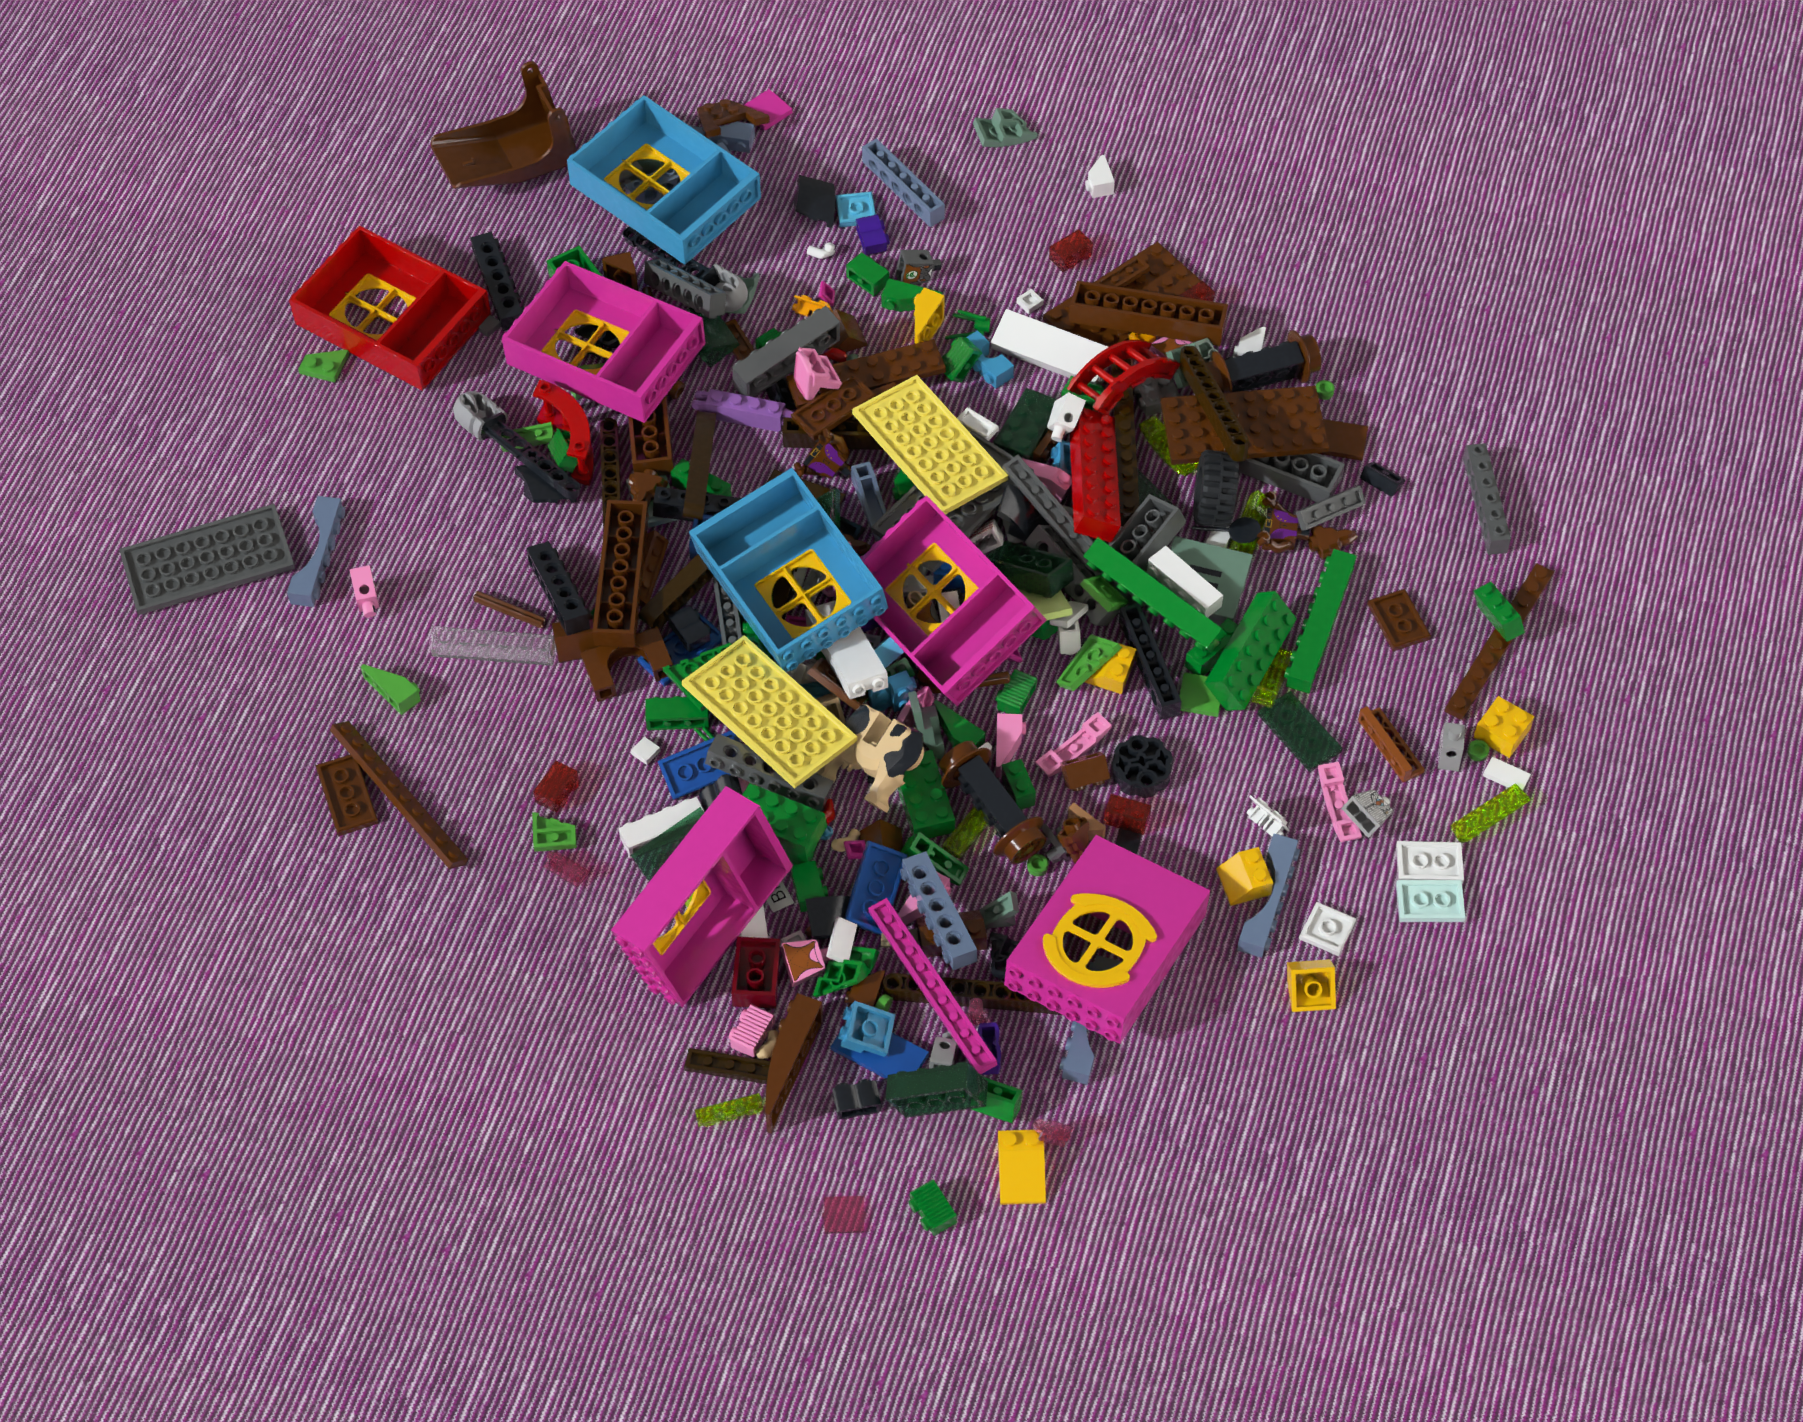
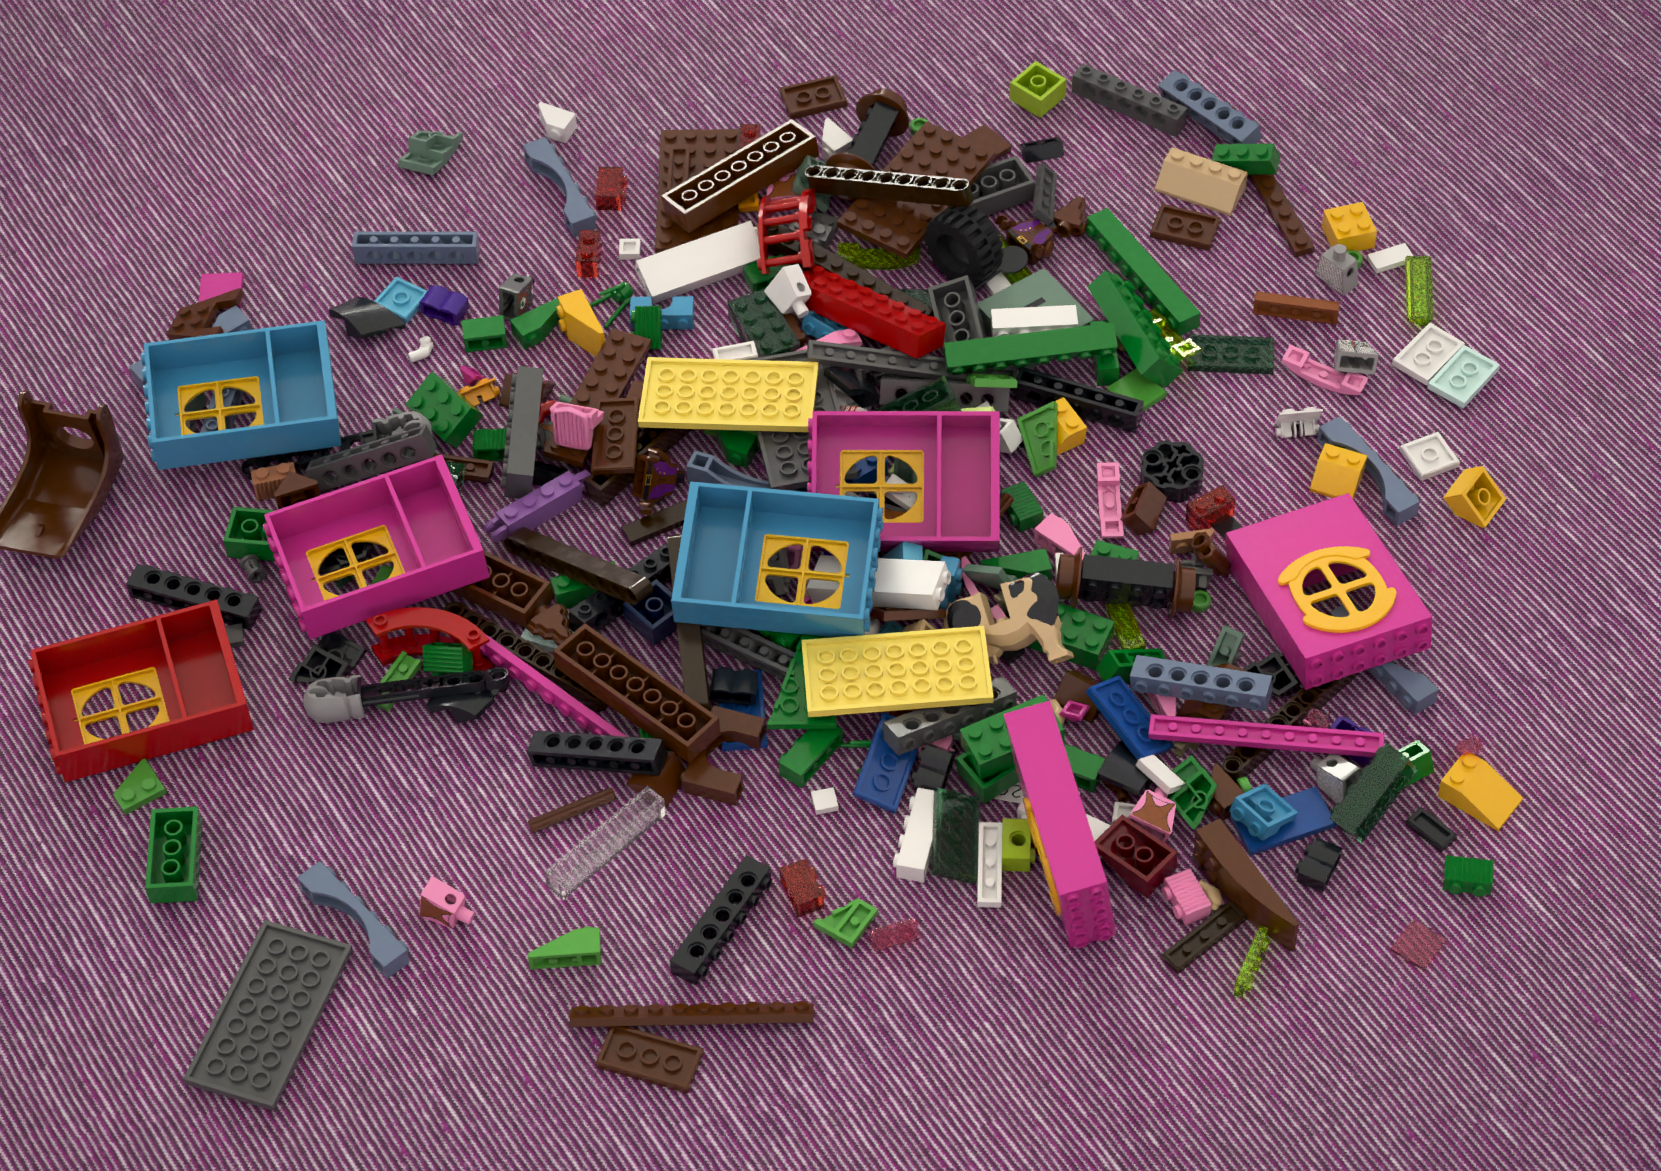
camera: 50 degrees left, 5 degrees down
none -> green brick [145,806,203,904]
none -> nougat brick [250,462,296,501]
none -> black slope [289,631,367,683]
none -> green brick [405,372,484,448]
none -> dark pink plate [480,634,627,737]
none -> sand blue arch [523,137,597,238]
none -> clear red brick [575,230,602,278]
none -> black brick [670,855,772,985]
none -> reddish brown tile [779,75,848,120]
none -> lime brick [1010,61,1067,118]
none -> tan slope [1155,147,1248,216]
none -> sand blue brick [1158,70,1262,144]
none -> black tile [1405,807,1457,853]

